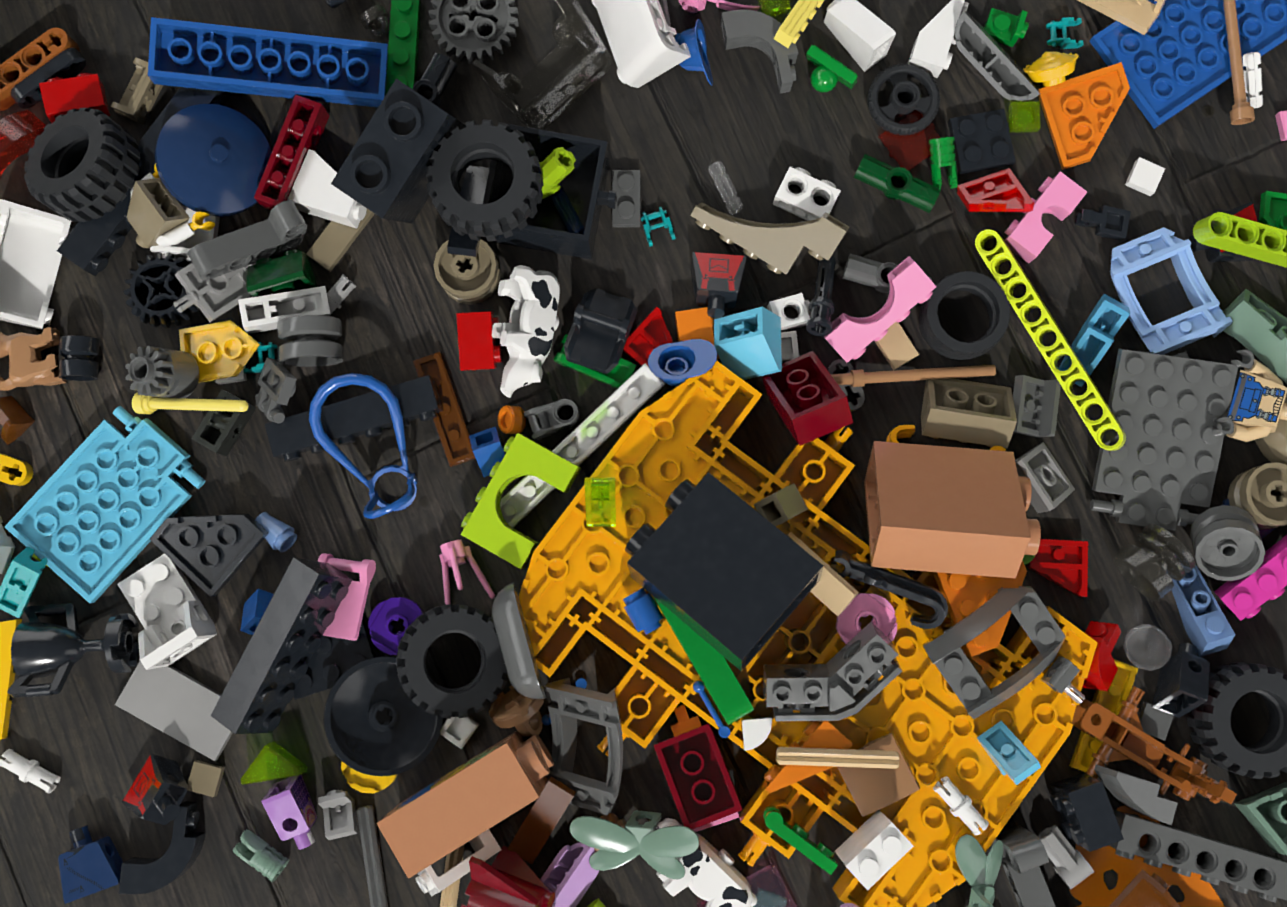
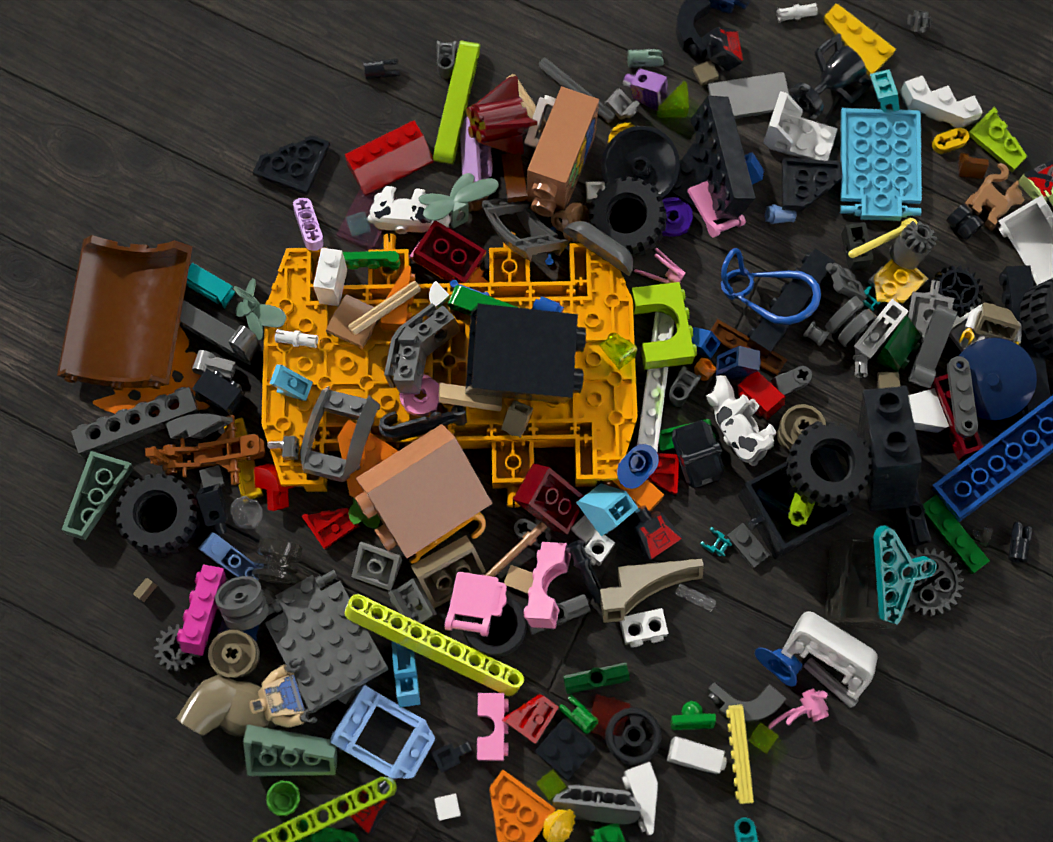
camera: 140 degrees right, 10 degrees down
none -> bright pink piece [445,572,507,636]
none -> dark blue brick [716,346,761,380]
none -> dark grey piece [771,366,812,397]
none -> dark grey bush [803,322,829,348]
none -> teal beam [874,526,936,627]
none -> dark grey plate [947,356,978,438]

